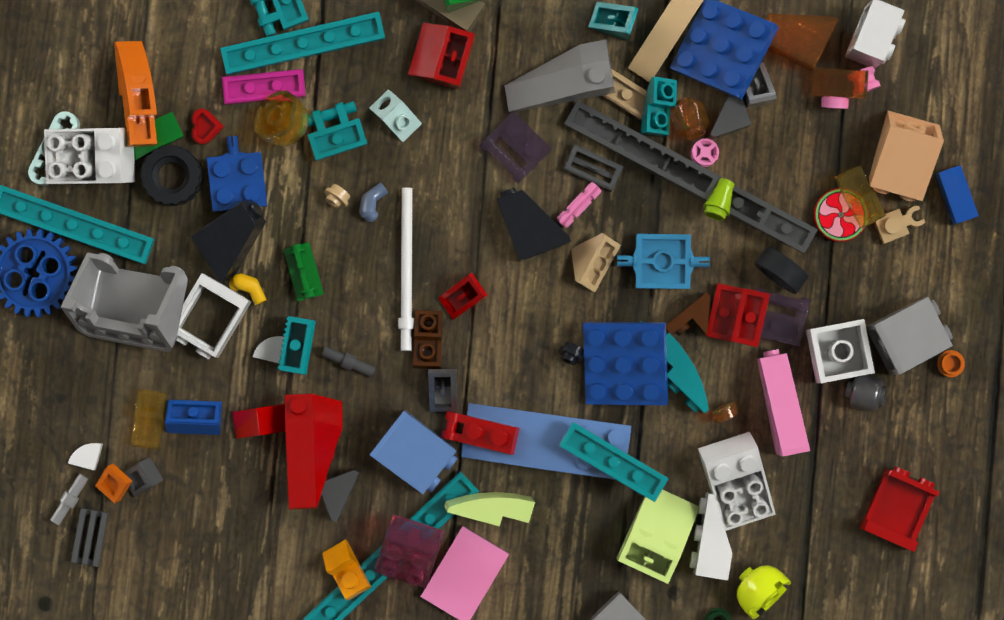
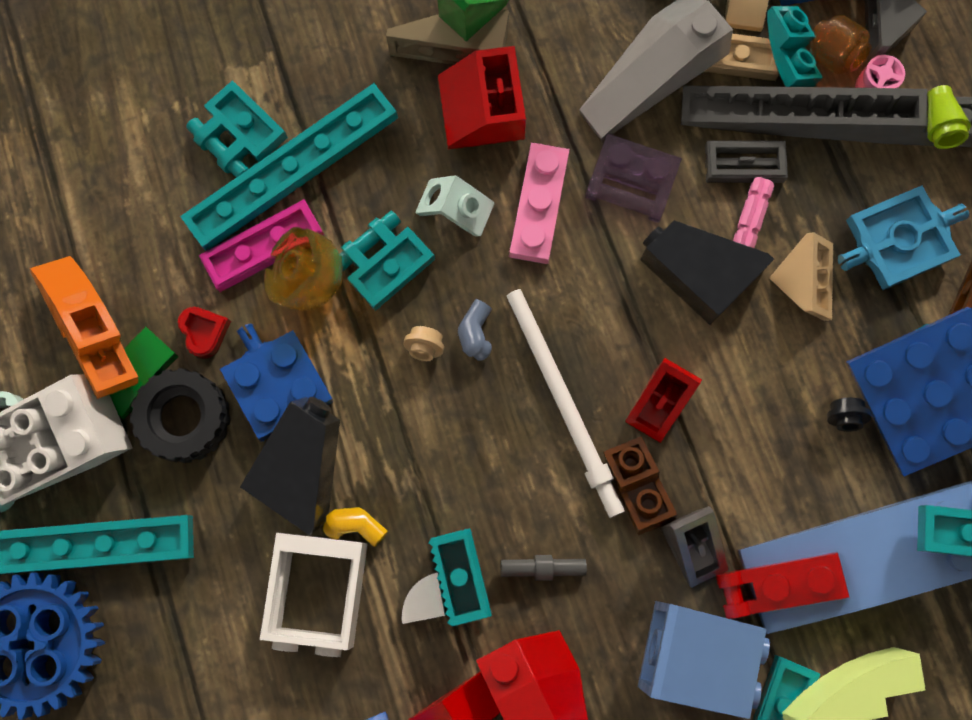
camera: 20 degrees left, 10 degrees down
light grey windscreen [61,252,188,352] -> none
green hinge [283,242,324,301] -> none
none -> bright pink plate [509,142,570,264]

